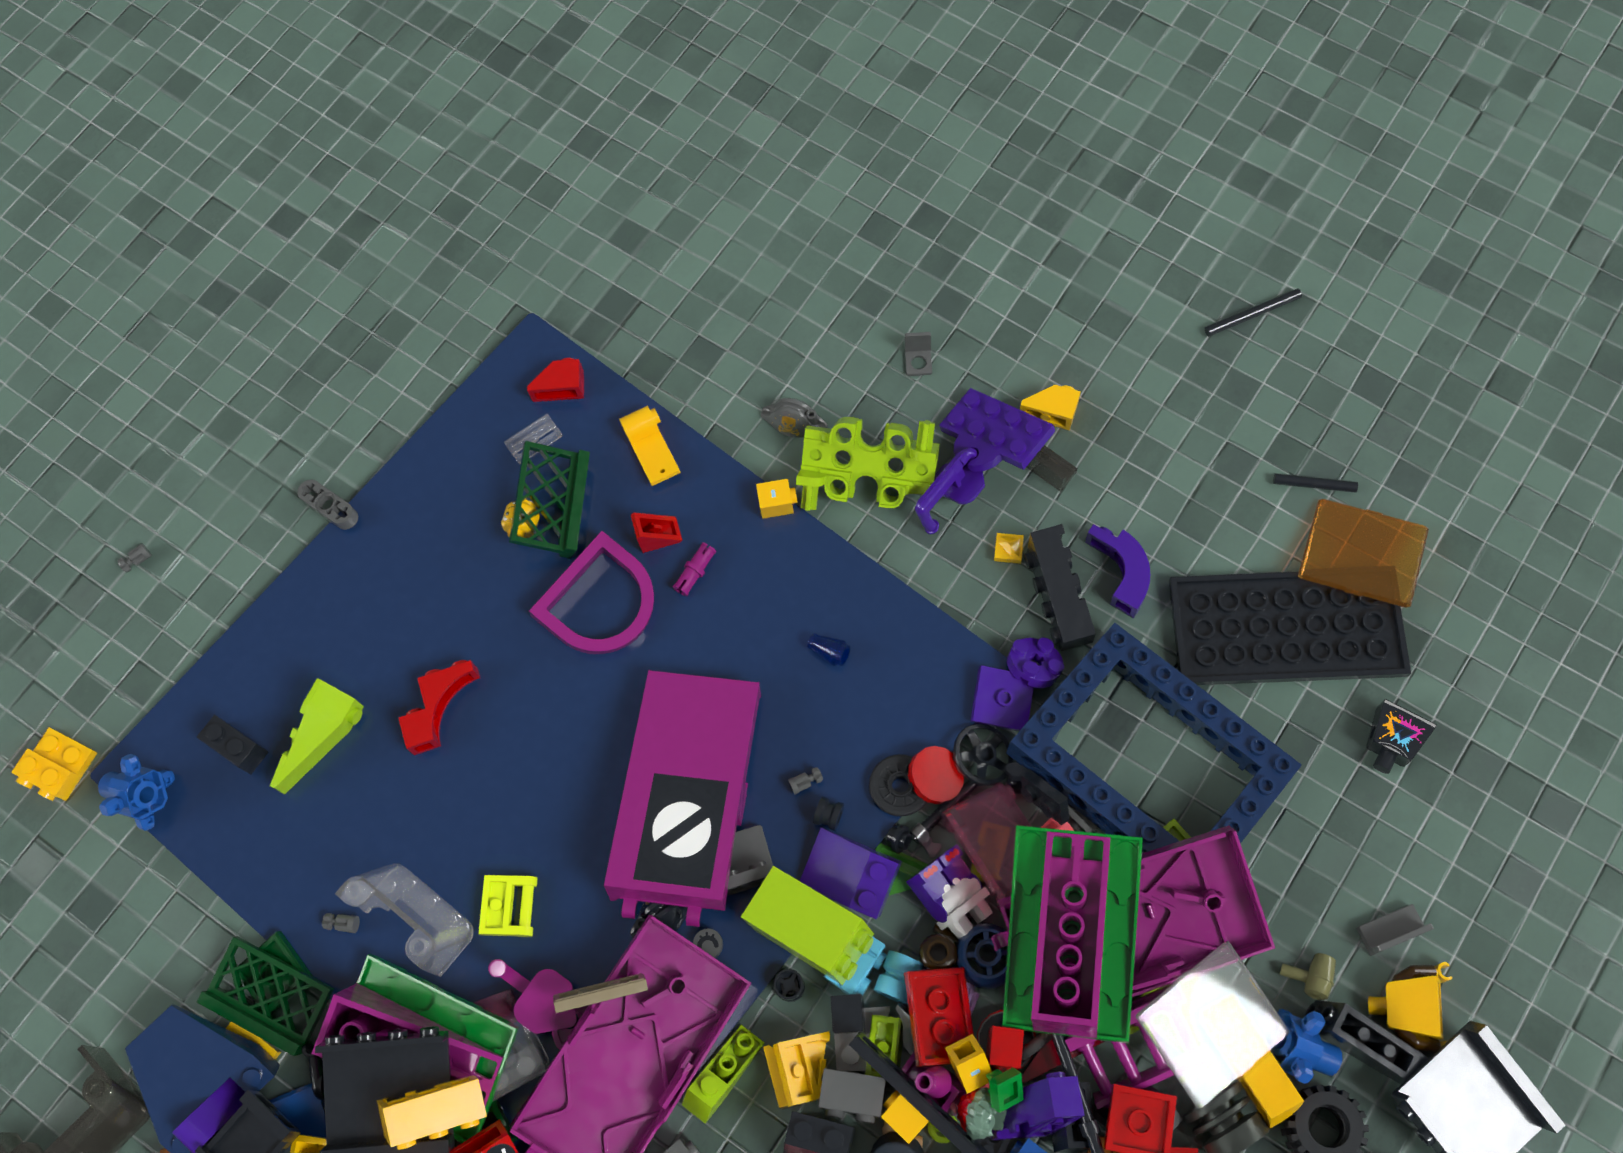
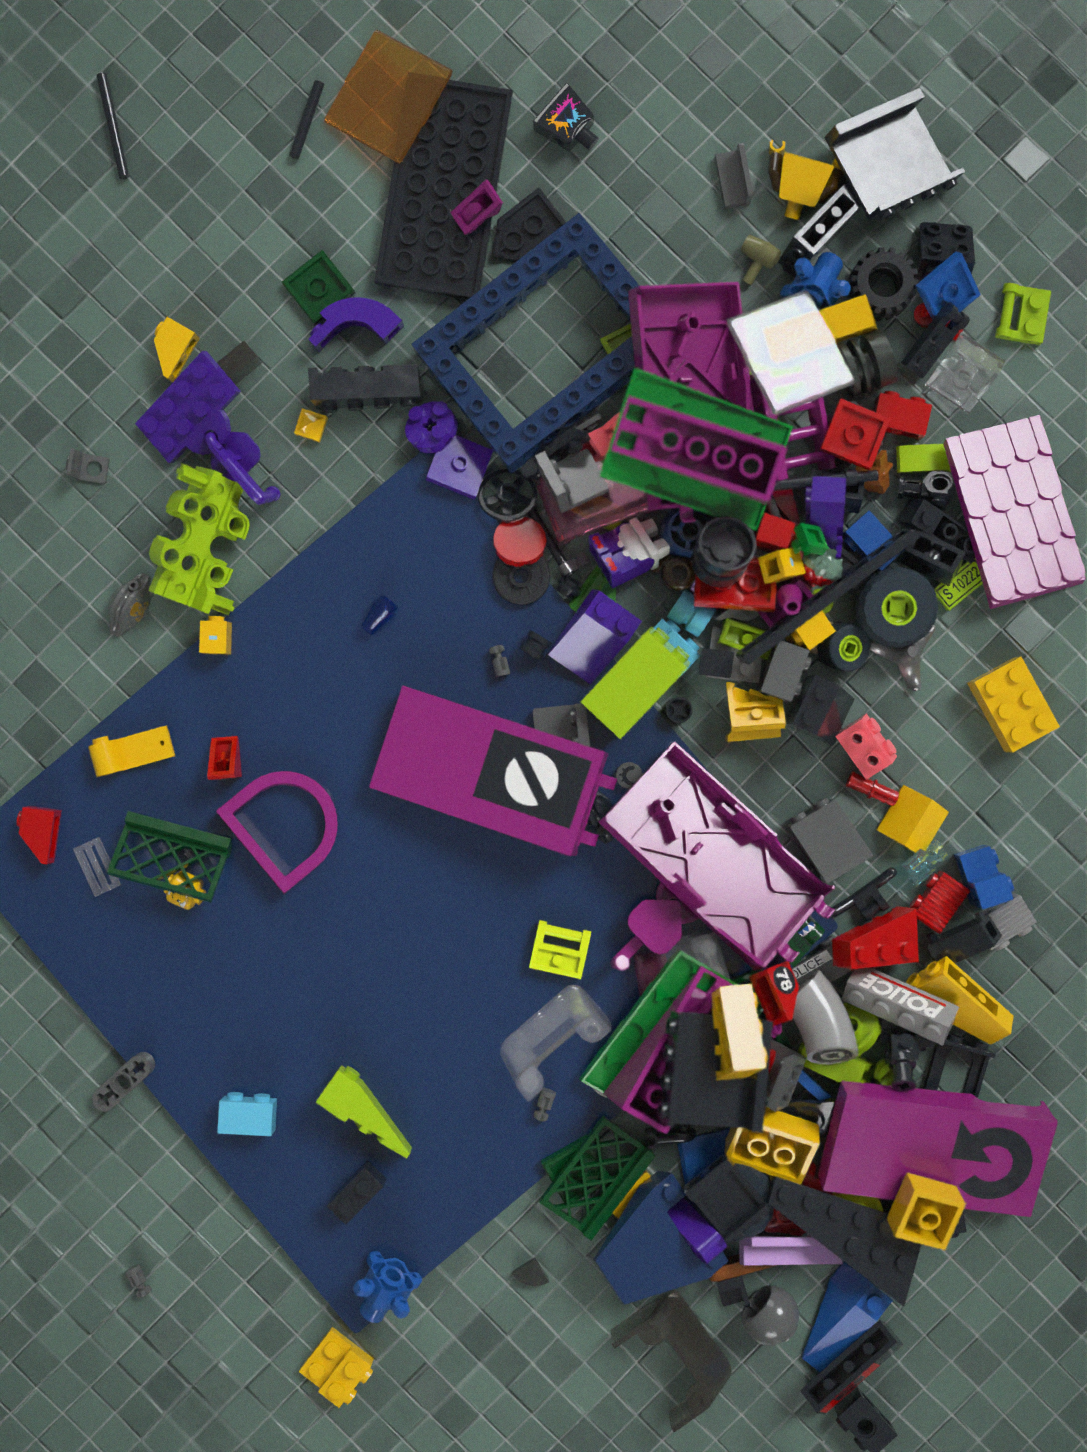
camera: 90 degrees left, 20 degrees up
red arch [399,660,480,755] -> none
dark tan tile [553,973,648,1013] -> none
magenta pin [673,542,716,596] -> none
lime slope [682,1025,765,1124] -> none
none -> medium azure brick [218,1092,277,1136]
none -> dark green tile [281,250,356,325]
none -> magenta slope [450,180,503,235]
none -> black tile [493,187,566,260]
none -> pearl dark grey tile [512,1257,549,1286]
none -> bracket [535,449,609,513]
none -> black wheel [691,516,756,587]

